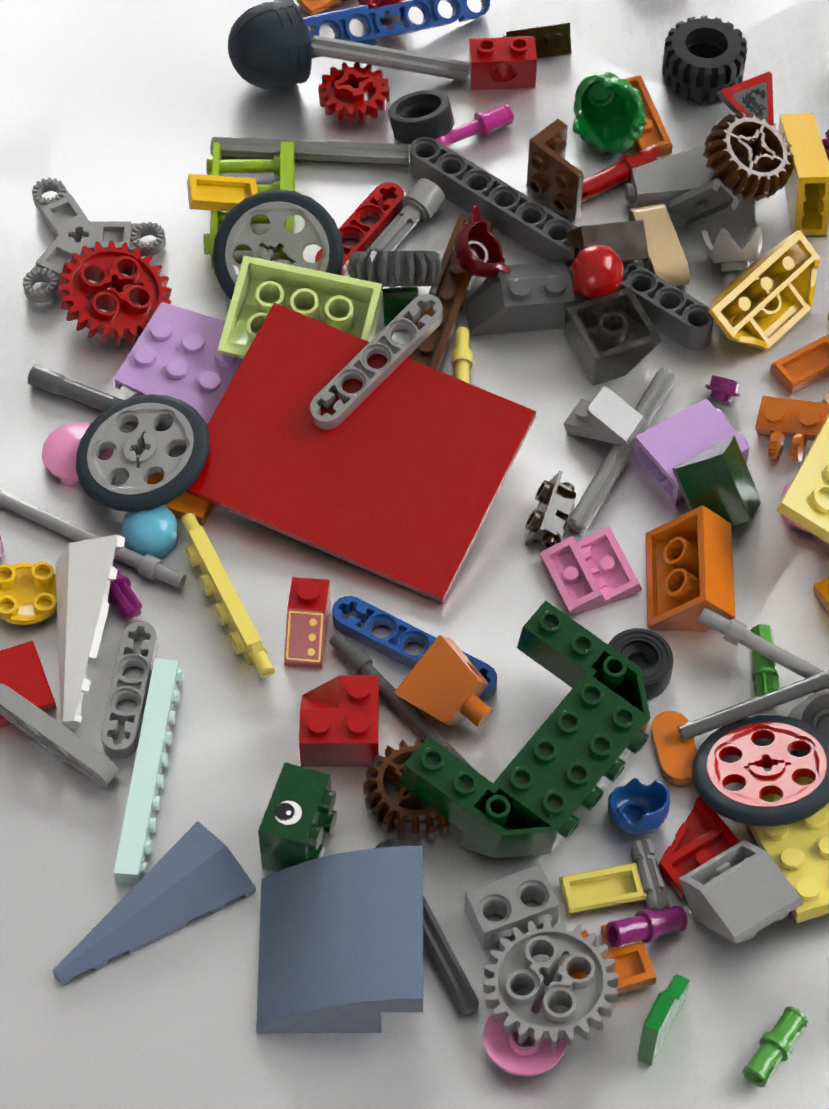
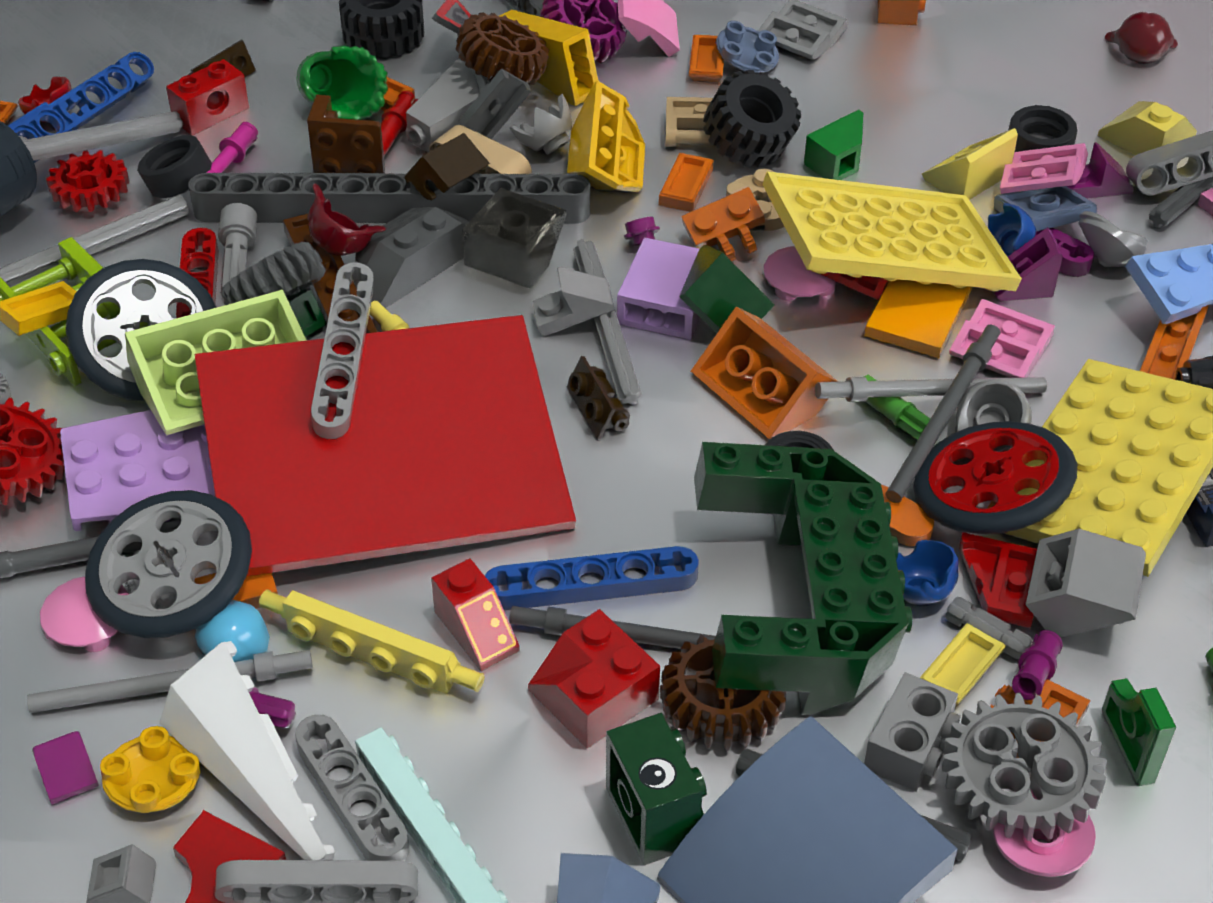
camera: 40 degrees left, 10 degrees down
orange torso [394,635,493,728] -> none
bright pink slope [540,526,642,614] -> none
red hair [570,244,624,300] -> none

